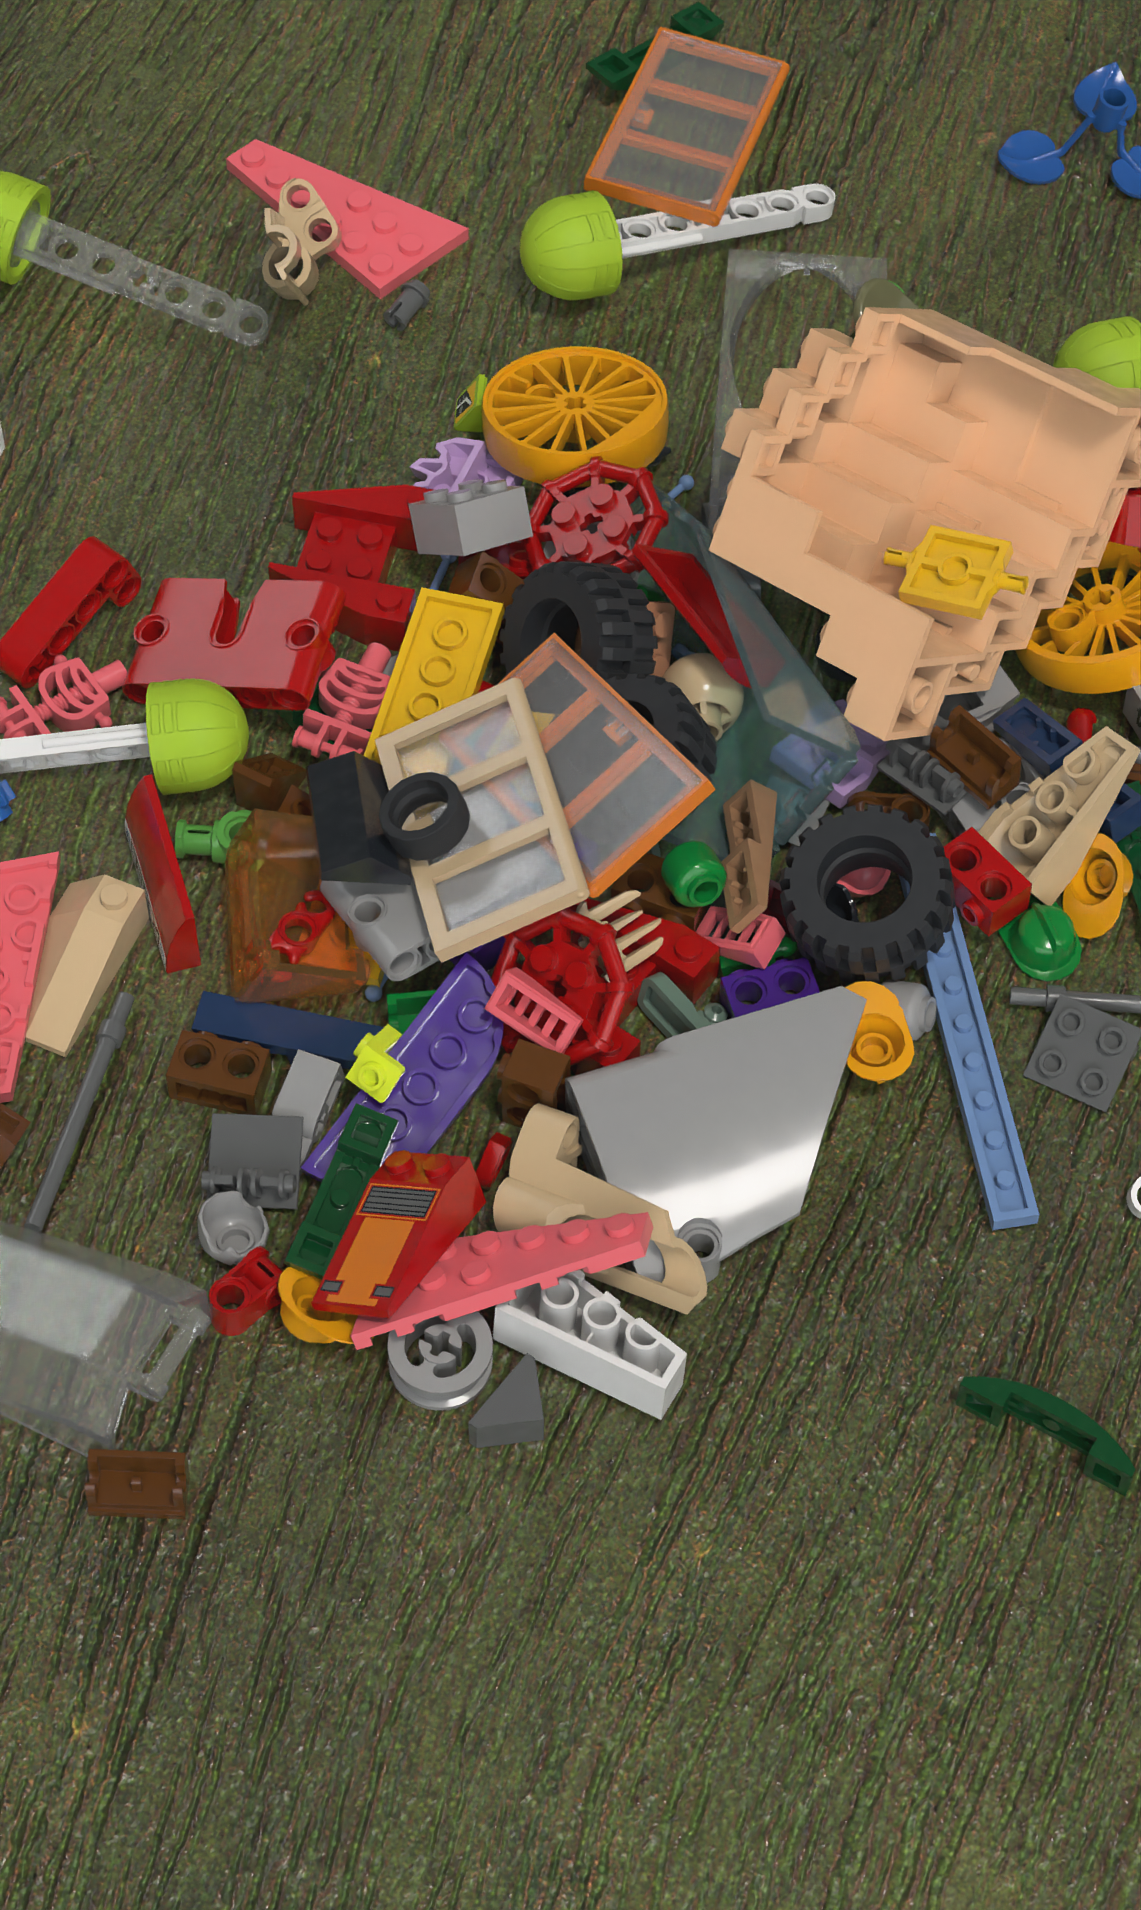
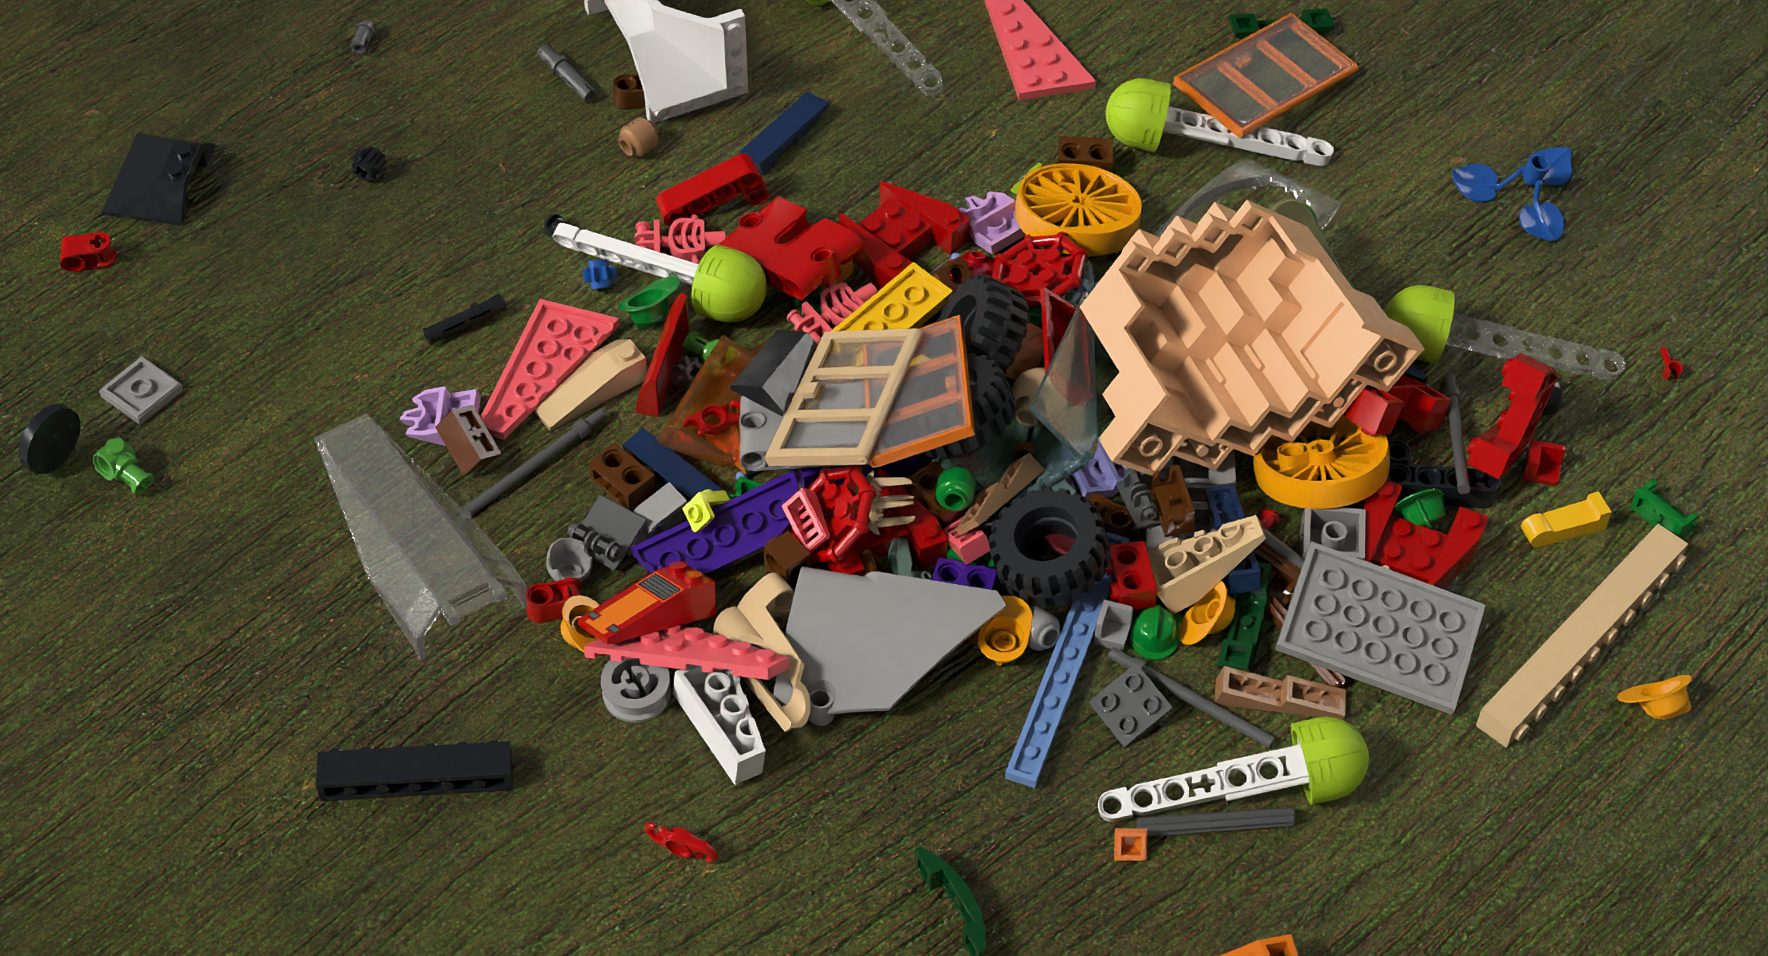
camera: 30 degrees right, 5 degrees down
reddish brown hinge [85,1449,190,1519] -> none
reddish brown slope [232,753,307,821] -> none
tan panel [262,178,342,306] -> none
dark green slope [284,1103,399,1279] -> none
black tyre [378,772,471,861] -> none
dark grey pin [383,279,430,331] -> none
light grey brick [409,479,533,556] -> none
dark grey slope [468,1353,544,1448] -> none
red tile [476,1132,513,1190] -> none
yellow plate [883,525,1029,620] -> none
none -> black brick [316,740,513,801]
none -> green piece [619,277,680,330]
none -> red piece [644,822,718,863]
none -> dark grey gear [670,356,705,392]
none -> dark blue slope [739,91,829,176]
none -> reddish brown tile [859,549,885,576]
none -> reddish brown hinge [1012,426,1037,461]
none -> reddish brown brick [1057,136,1113,173]
none -> light grey panel [1094,599,1134,652]

